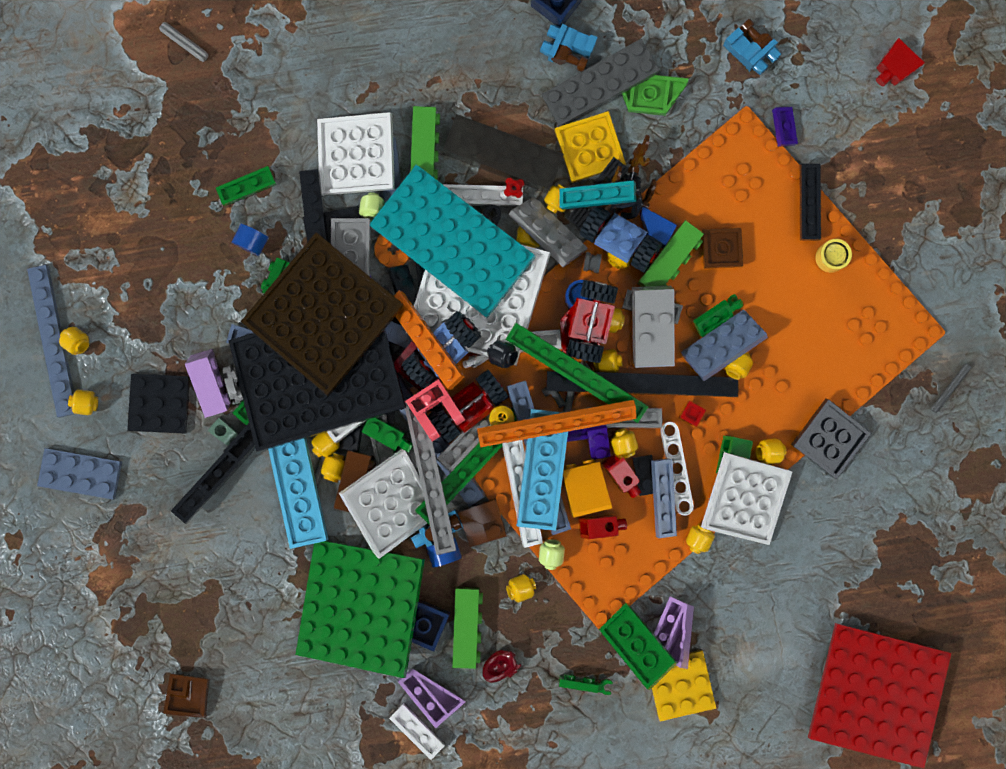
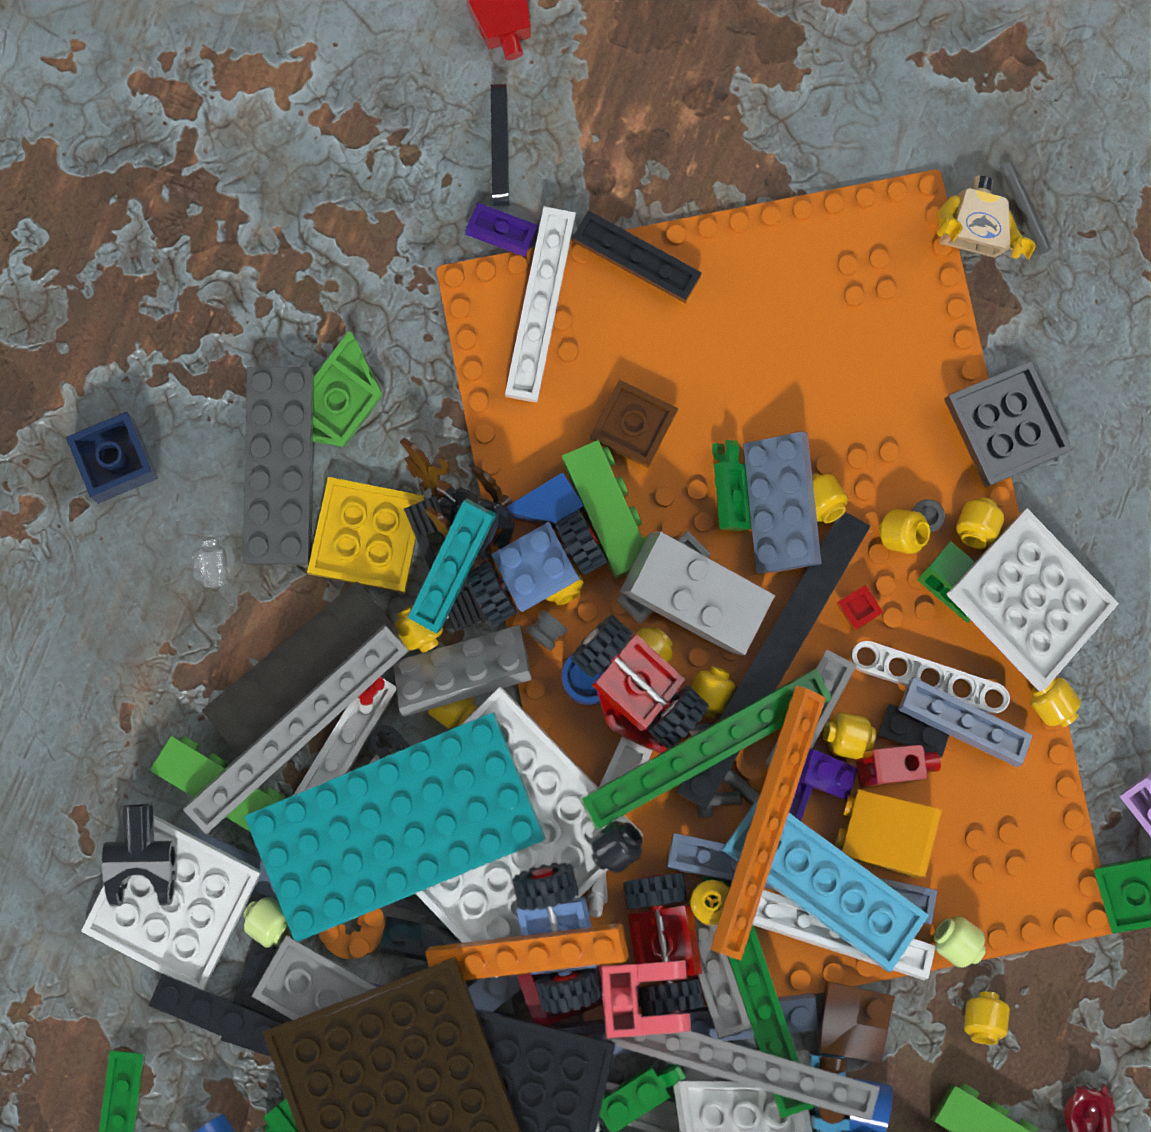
camera: 60 degrees left, 5 degrees down
dark azure hips [540,24,598,72] -> none
red torso [579,515,627,539] -> none
dark azure hips [723,19,781,75] -> none
light yellow piece [815,239,852,273] -> none
none -> black connector [102,804,177,906]
none -> light grey plate [183,624,408,834]
none -> clear head [191,538,237,588]
none -> black beam [490,84,509,206]
none -> white plate [505,207,576,403]
none -> yellow head [879,508,930,554]
none -> dark grey tile [912,499,945,533]
none -> torso [937,176,1036,260]

